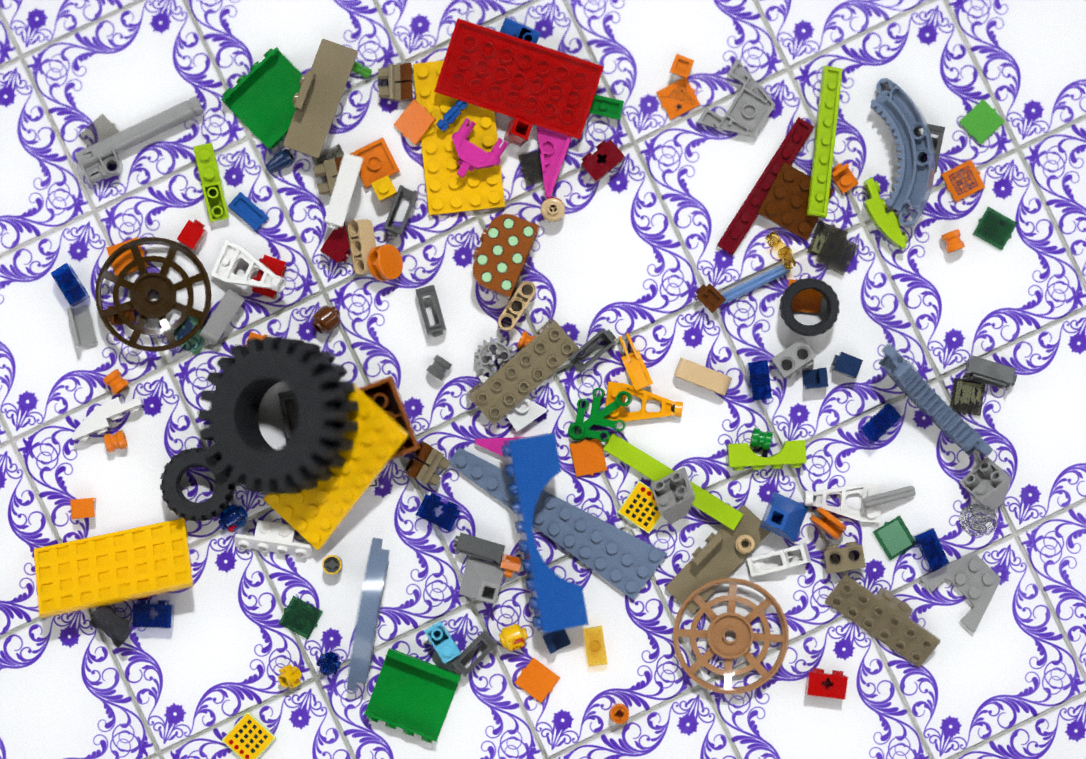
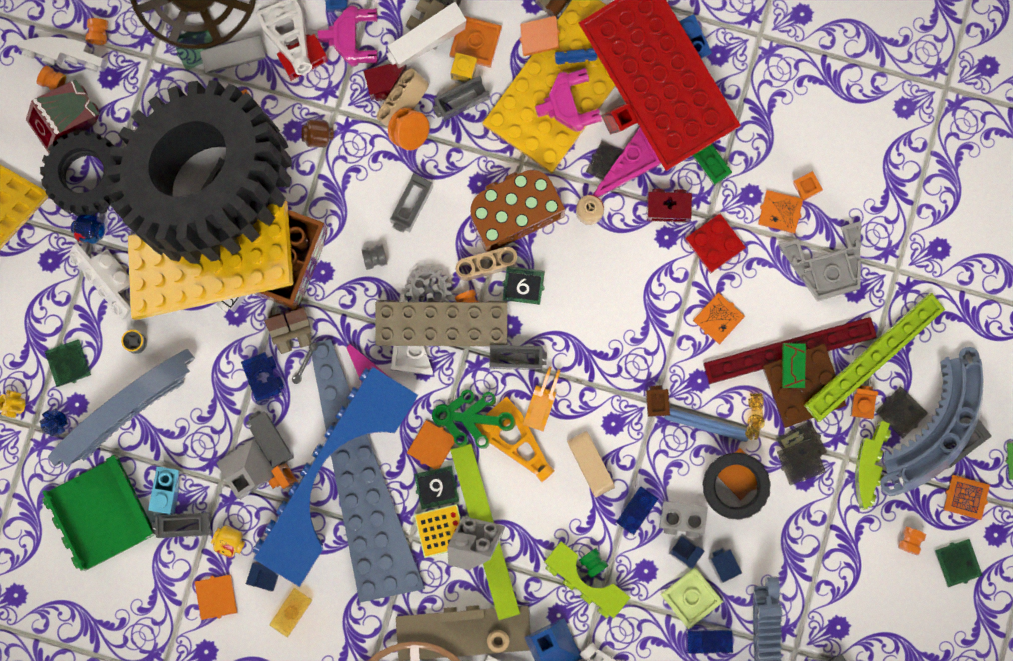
camera: 40 degrees right, 5 degrees down
none -> slope [26,79,99,153]
none -> dark grey hinge [292,343,318,384]
none -> dark pink connector [318,6,378,67]
none -> piece [414,466,459,509]
none -> piece [502,266,545,305]
none -> yellowish green tile [660,567,723,630]
none -> red plate [685,213,746,274]
none -> orange piece [693,293,745,345]
none -> green tile [782,343,806,388]
none -> clear smoke piece [875,386,928,439]

